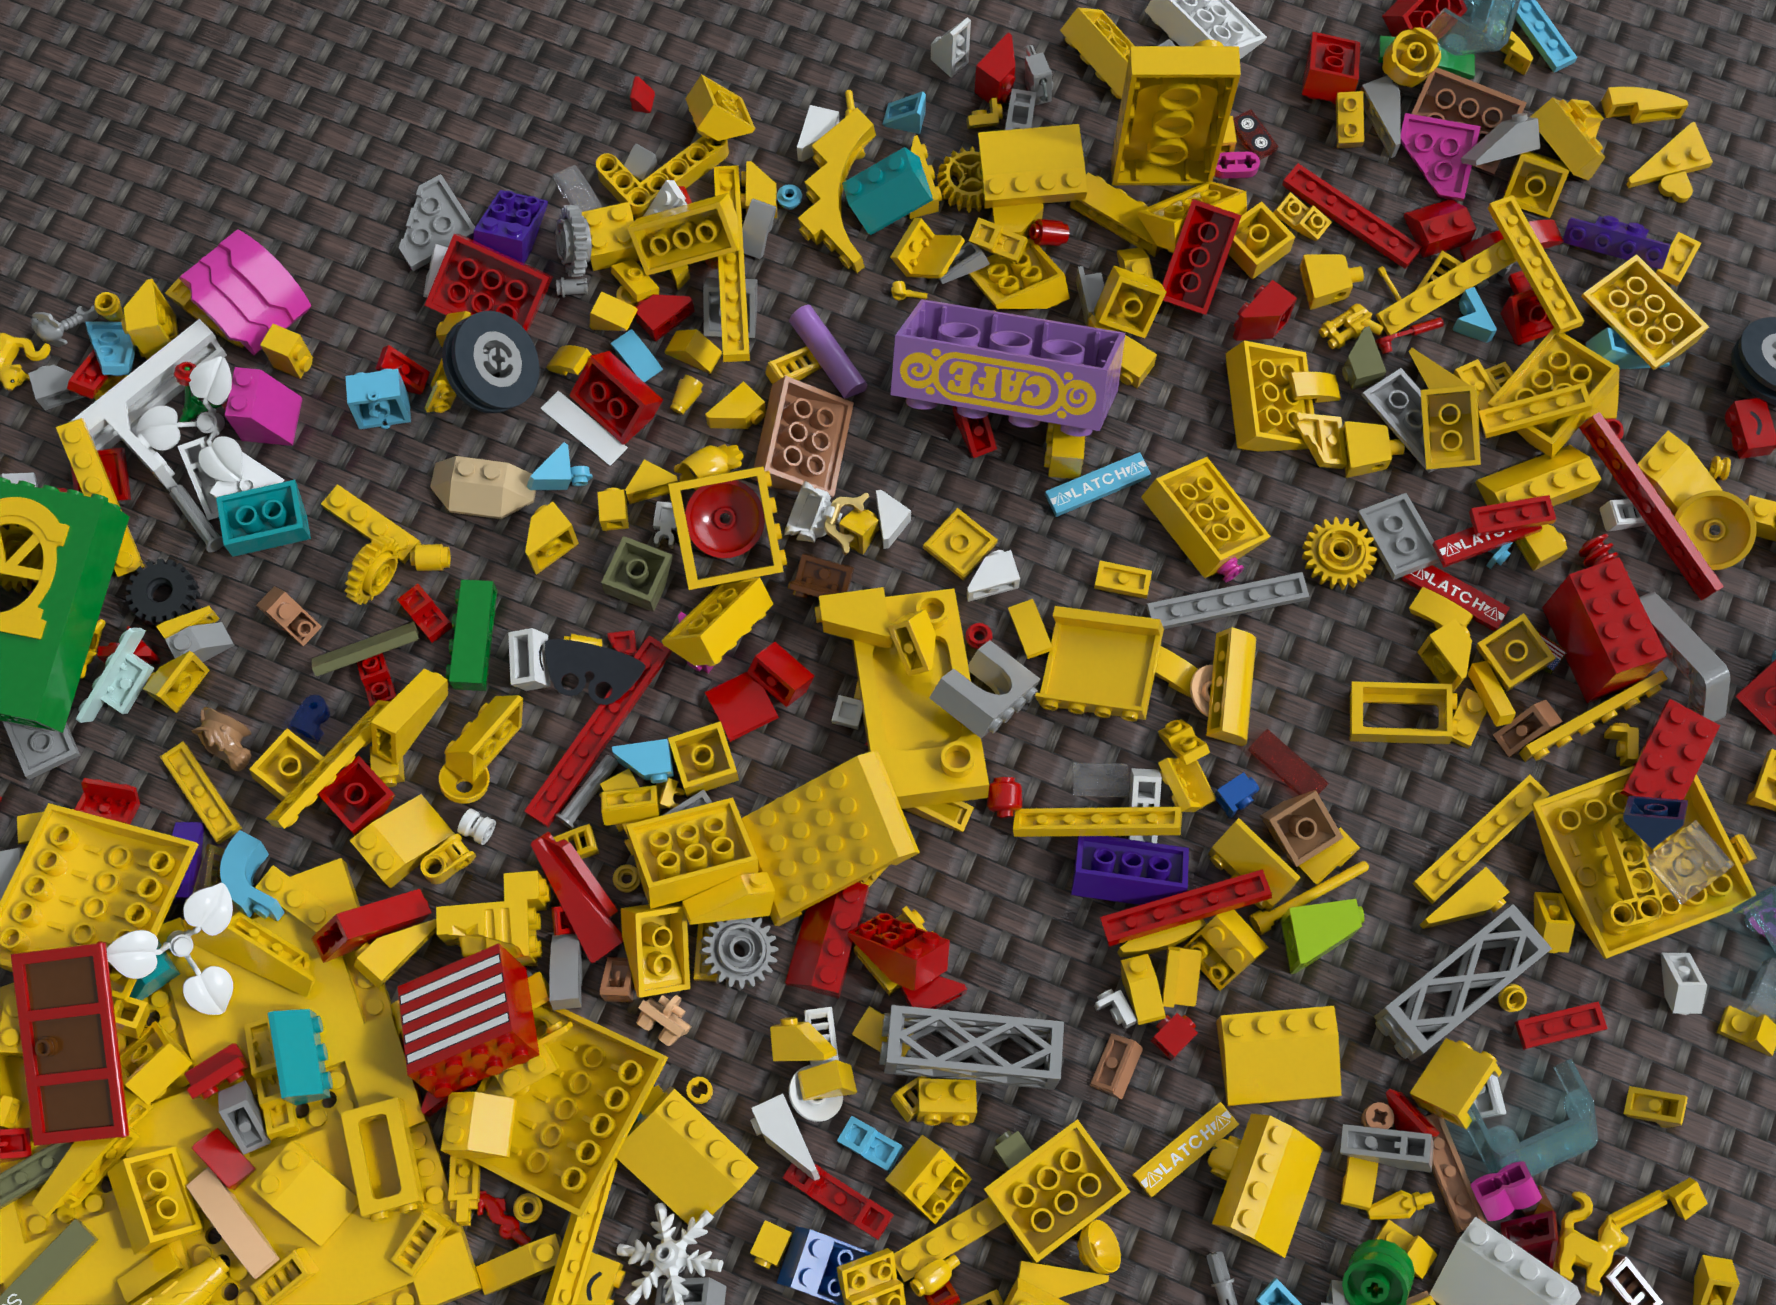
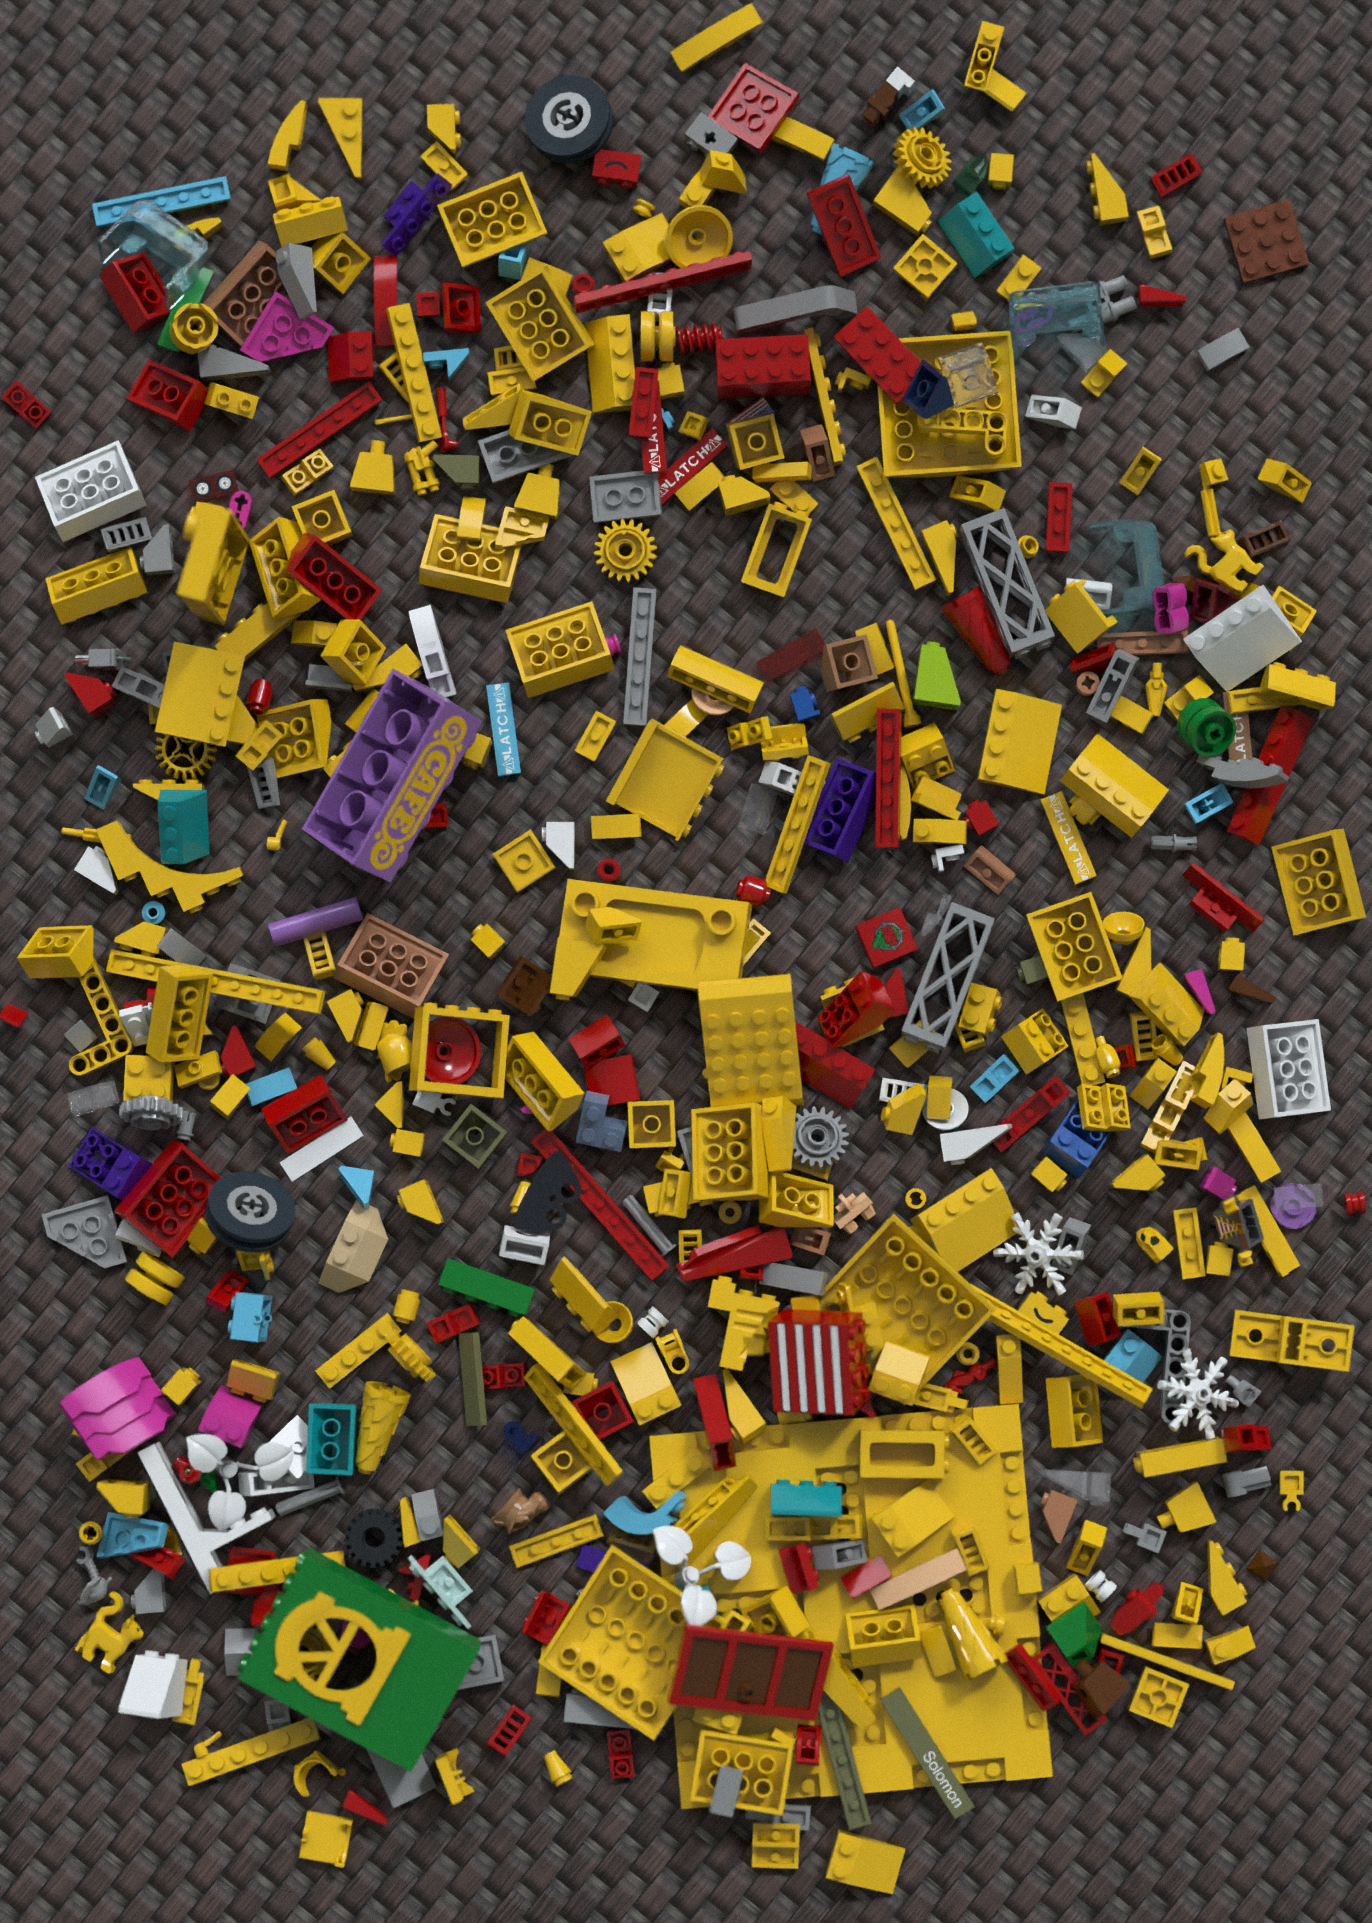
camera: 70 degrees left, 15 degrees up
nougat slope [256,586,322,646] -> none
yellow slope [546,345,592,376] -> none
medium azure plate [570,466,593,486] -> none
medium azure slope [612,739,674,783] -> none
white helmet [784,481,869,555] -> none
white slope [876,490,911,549] -> none
yellow bracket [890,218,965,278] -> none
light grey arch [929,640,1040,739] -> none
yellow bracket [966,98,1003,129] -> none
red slope [1233,280,1297,341] -> none
yellow plate [1478,383,1592,438] -> none
yellow plate [1488,195,1584,334] -> none
yellow tile [1658,172,1693,203] -> none
none -> yellow wheel [125,1251,185,1306]
none -> yellow slope [226,1359,281,1403]
none -> yellow slope [354,1001,388,1050]
none -> yellow cone [355,1381,411,1474]
none -> white slope [408,605,457,697]
none -> yellow slope [427,104,461,154]
none -> sand blue brick [576,1091,628,1152]
none -> yellow wheel [641,311,675,362]
none -> yellow tile [678,411,709,440]
none -> red slope [855,907,918,968]
none -> clear slope [920,893,952,936]
none -> red cone [941,585,1011,676]

